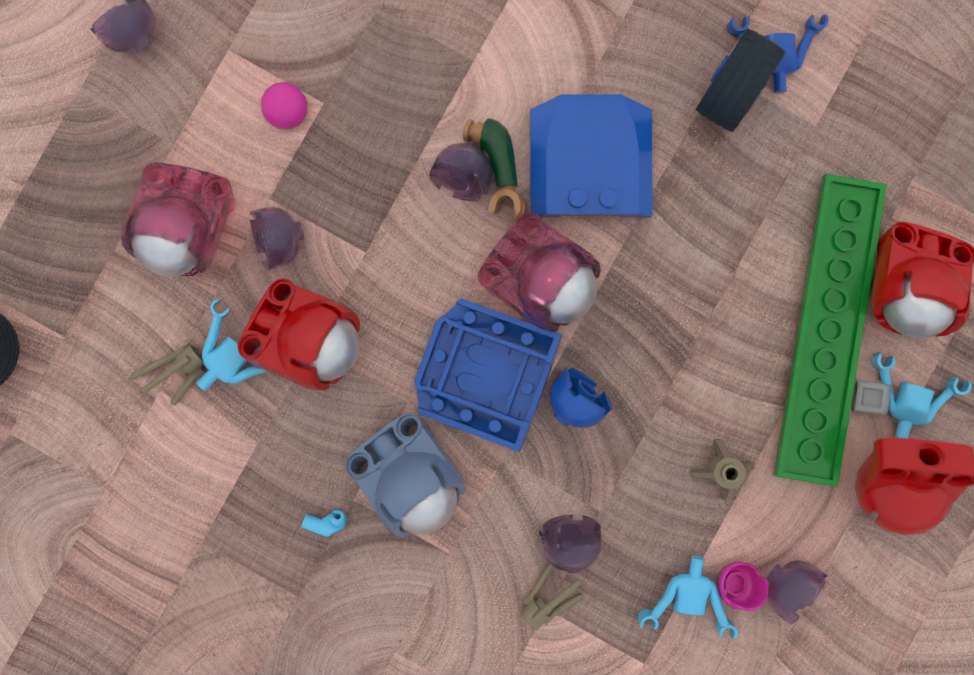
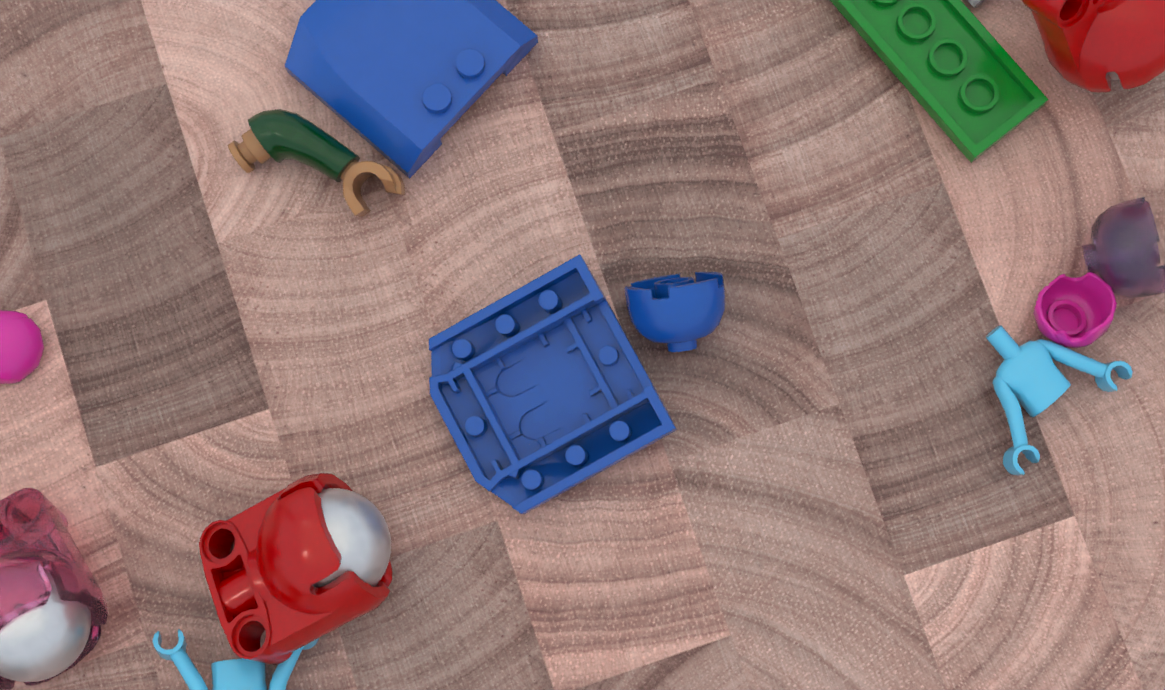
camera: 50 degrees left, 10 degrees down
clear purple cylinder [250,207,304,270] -> none
sand blue piece [345,413,465,537] -> none
clear purple cylinder [429,143,493,201] -> none
clear pink piece [478,213,601,332] -> none
dark tan plant [521,557,583,630] -> none
clear purple cylinder [539,515,602,573] -> none
dark tan brick [691,439,755,501] -> none

